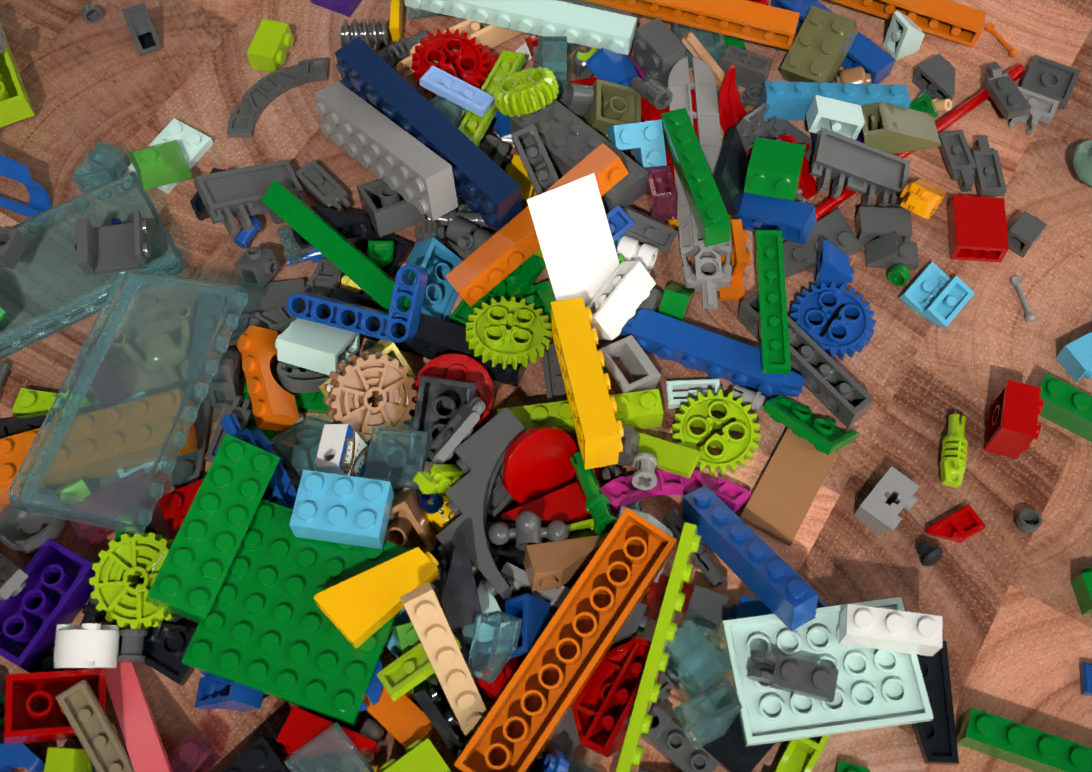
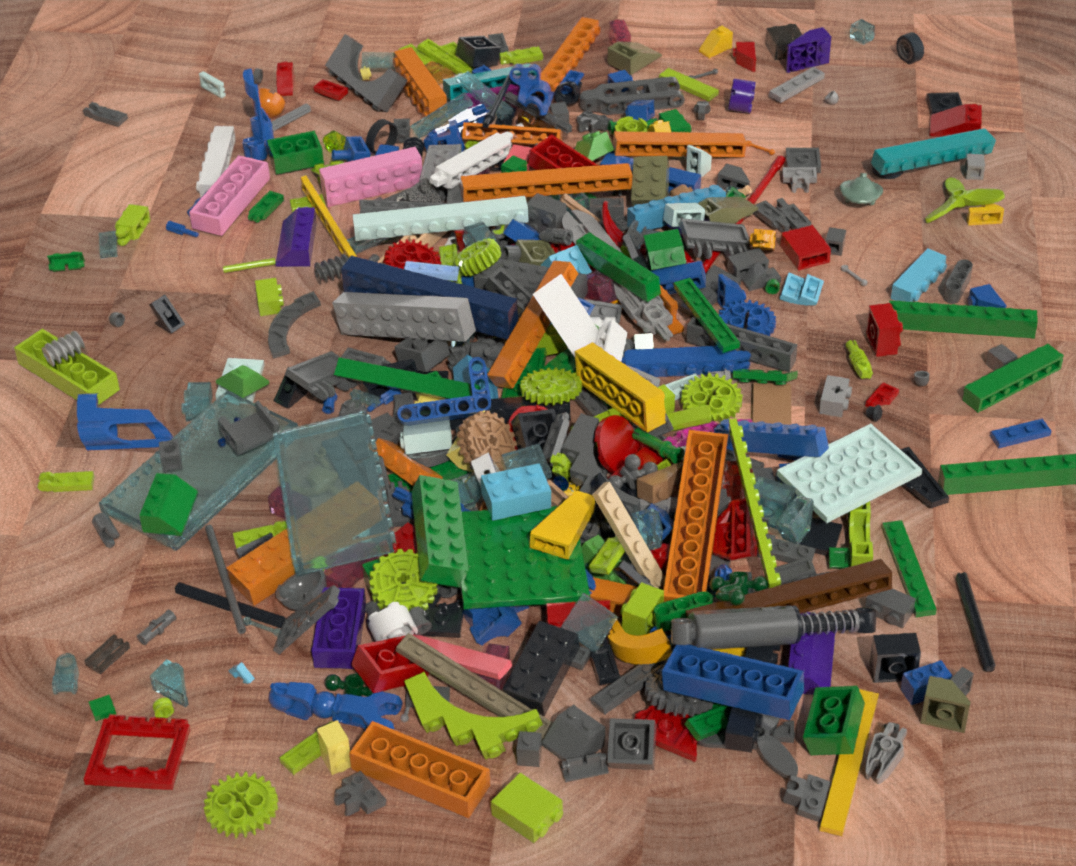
camera: 25 degrees left, 20 degrees down
light grey bush [632,453,657,490] -> none
dark grey hinge [747,650,839,703] -> none
white brick [839,604,942,656] -> none
dark grey hinge [984,62,1031,120] -> none

